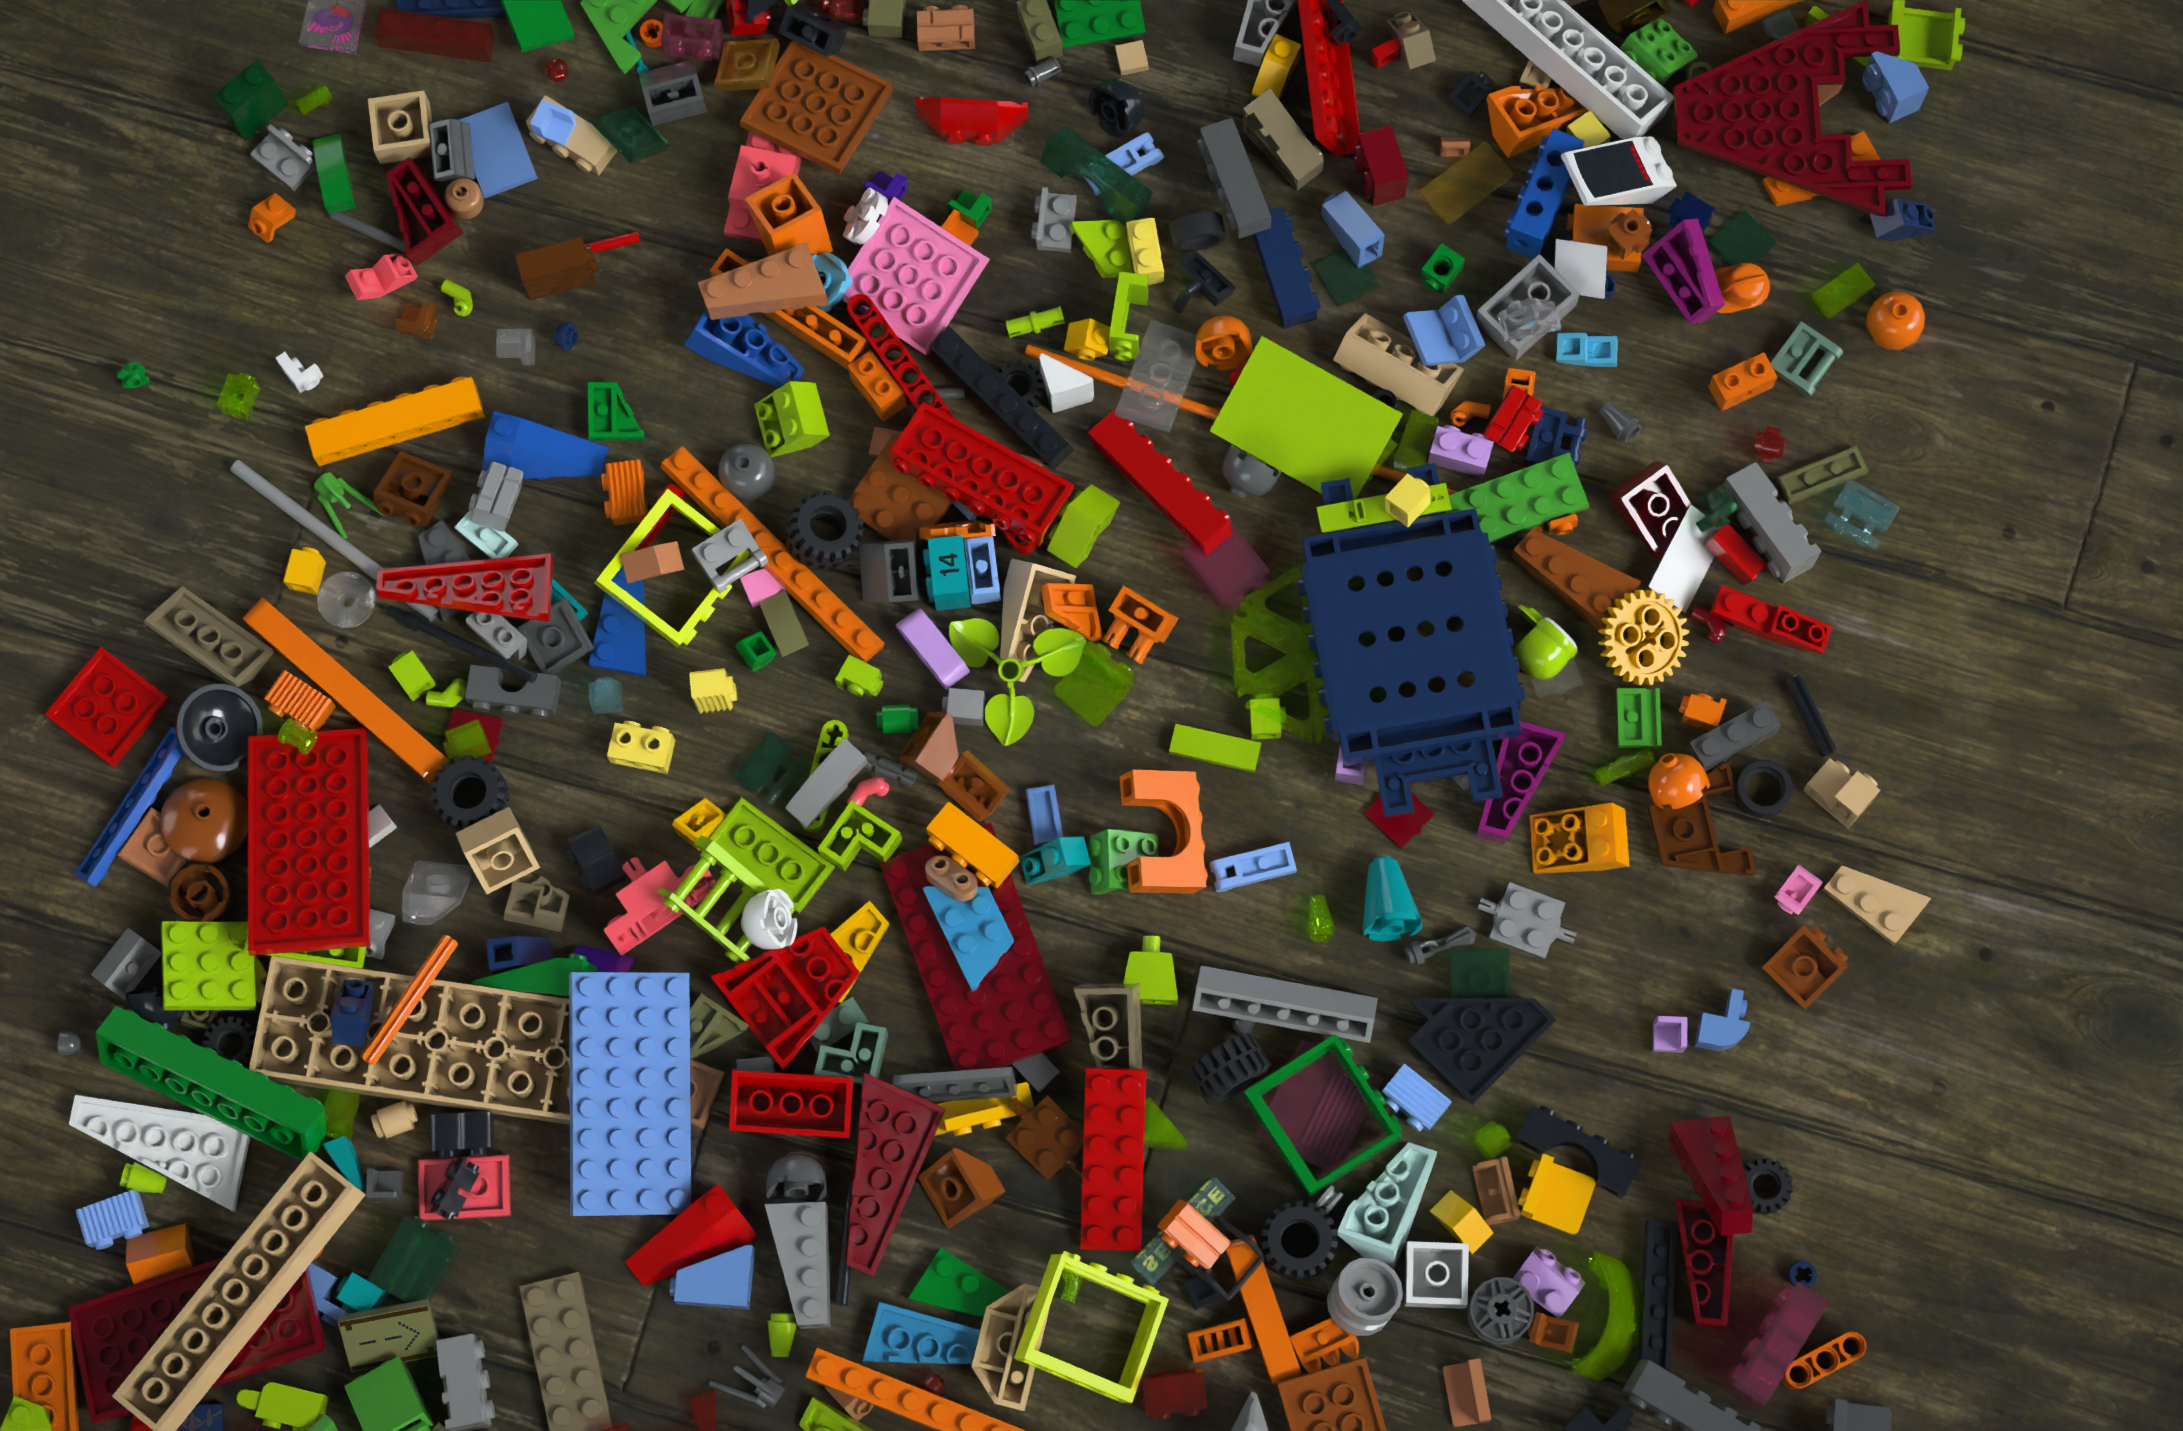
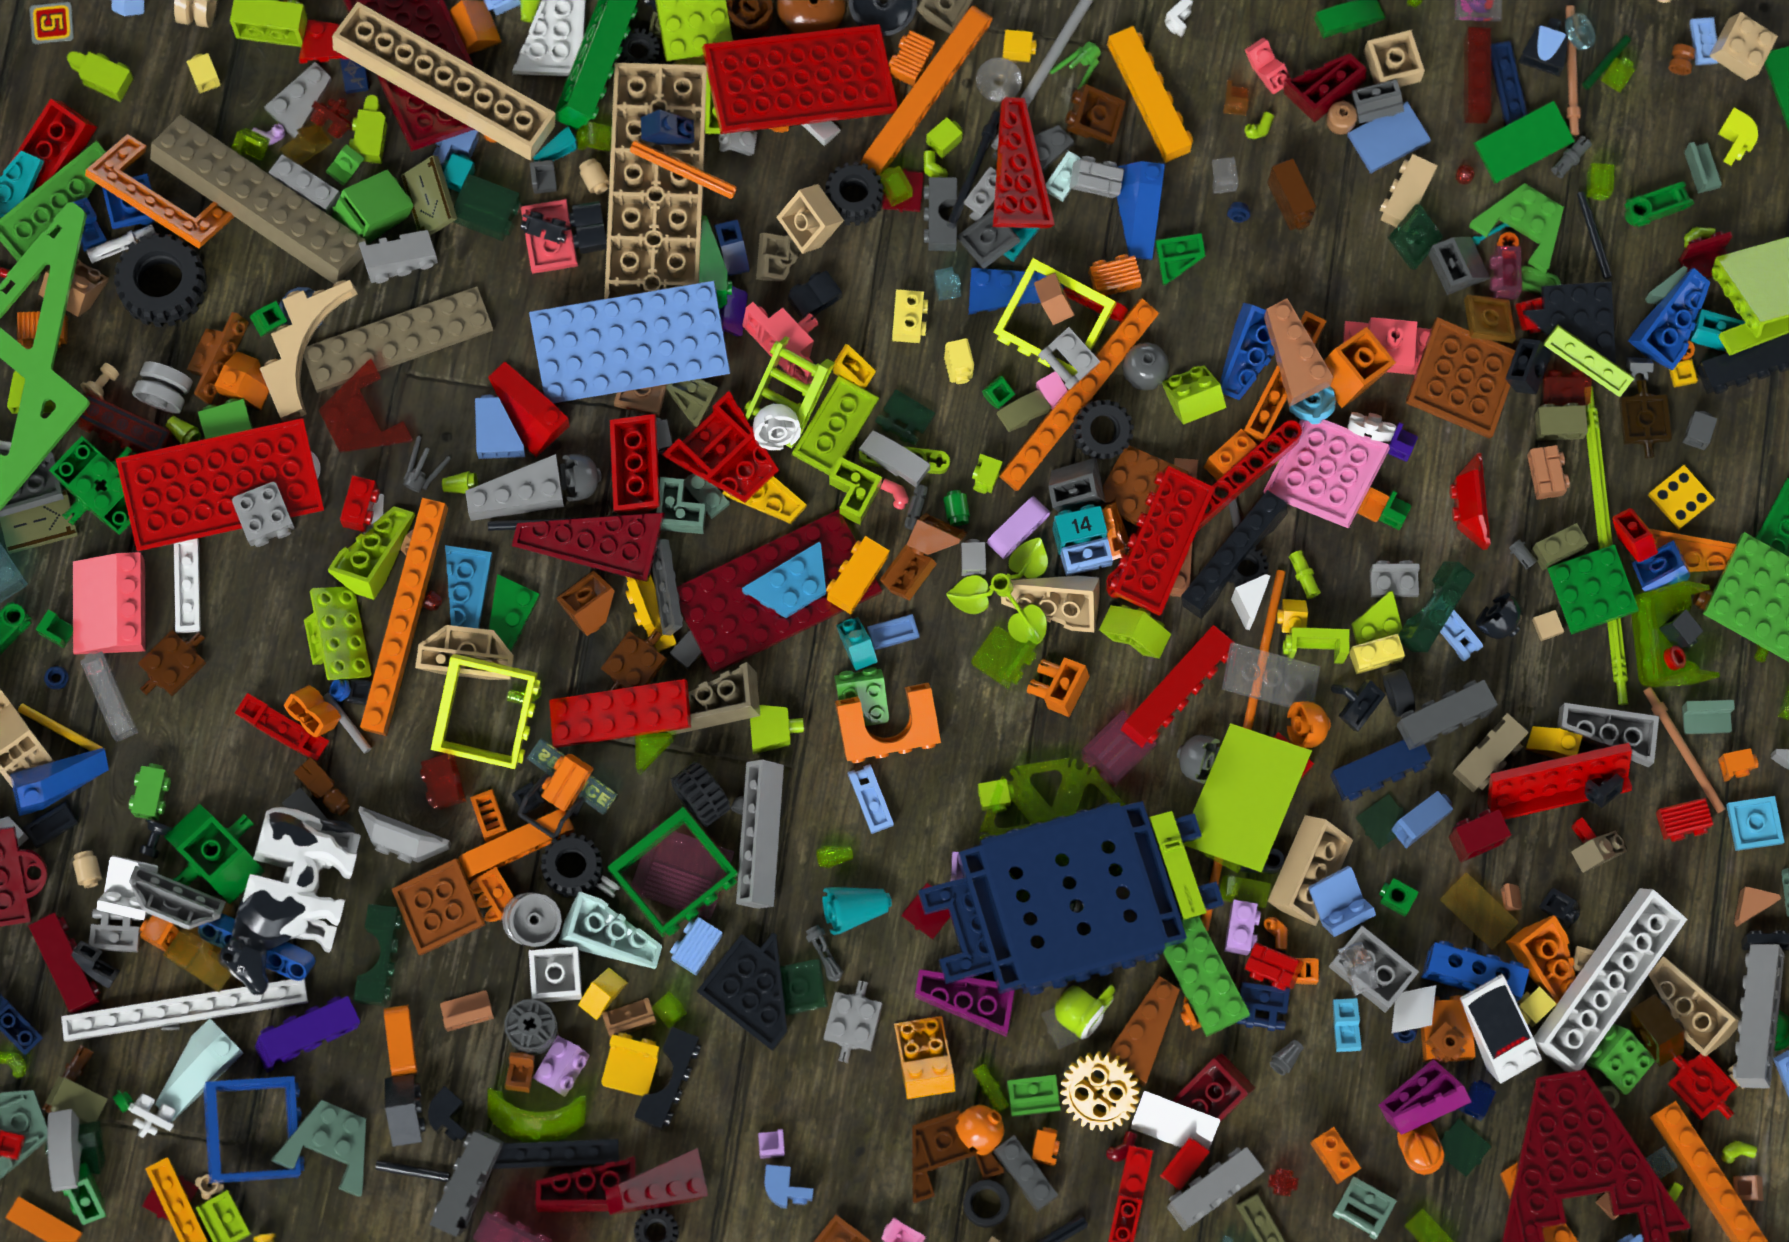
camera: 75 degrees right, 0 degrees up
clear neon green bush [278,718,318,755] -> none
dark grey bar [330,212,406,253] -> none
clear slope [402,860,474,925] -> none
light blue panel [530,99,577,146] -> none
red bar [585,231,641,254] -> none
medium nougat plate [925,856,978,902] -> none
orange wing [1040,583,1102,641] -> none
lime tile [1169,724,1262,773] -> none
light yellow brick [1385,473,1430,528] -> none
clear green bracket [1696,484,1739,533] -> none

